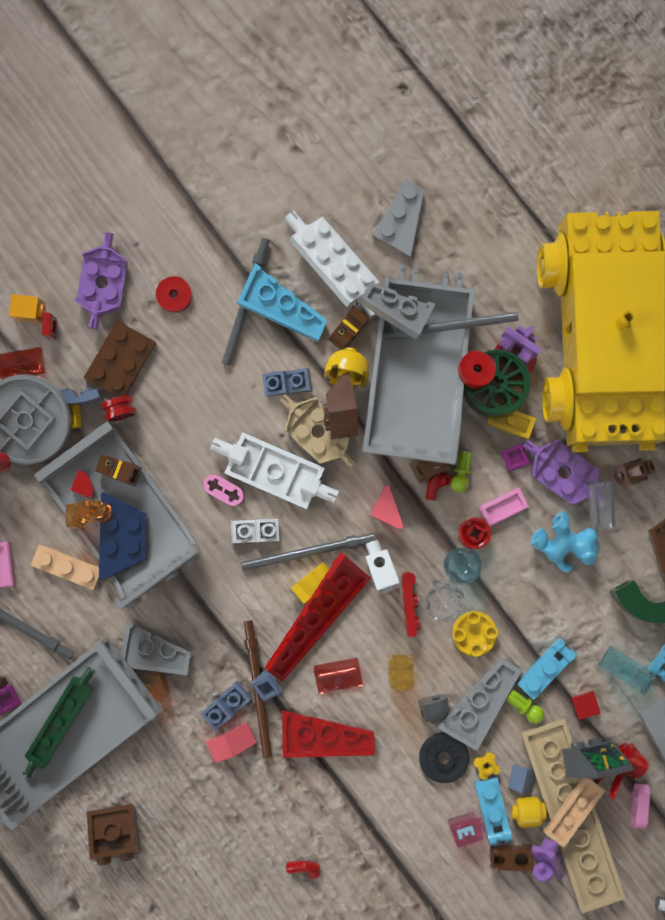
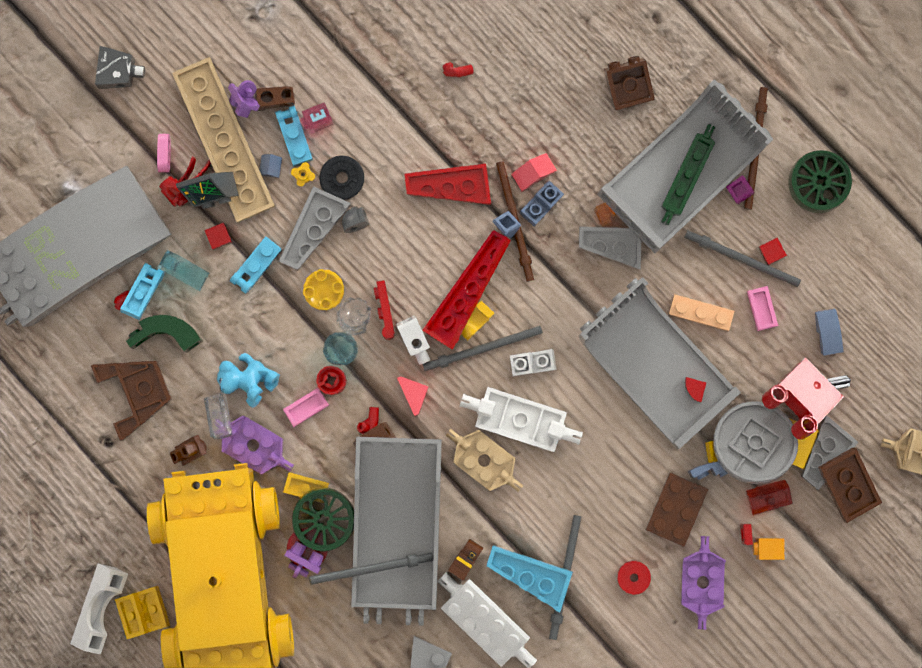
camera: 175 degrees right, 0 degrees up
clear orange leg [66,500,113,531] -> none
reddish brown leg [95,454,142,487] -> none
dark blue wing [99,493,147,580] -> none
red wheel [101,395,137,422] -> none
bright pink beam [204,475,244,506] -> none
sand blue slope [262,368,312,397] -> none
clear red slope [314,658,363,694] -> none
reddish brown slope [322,372,358,440] -> none
yellow cylinder [324,348,369,388] -> none
light grey wing [358,282,435,340] -> none
clear yellow brick [387,654,414,692] -> none
lime axle [451,451,472,493] -> none
red piece [457,351,495,388] -> none
magenta tile [500,443,530,472] -> none
lime axle [506,690,545,724] -> none
yellow head [511,797,546,828] -> none
light nougat plate [543,778,605,848] -> none

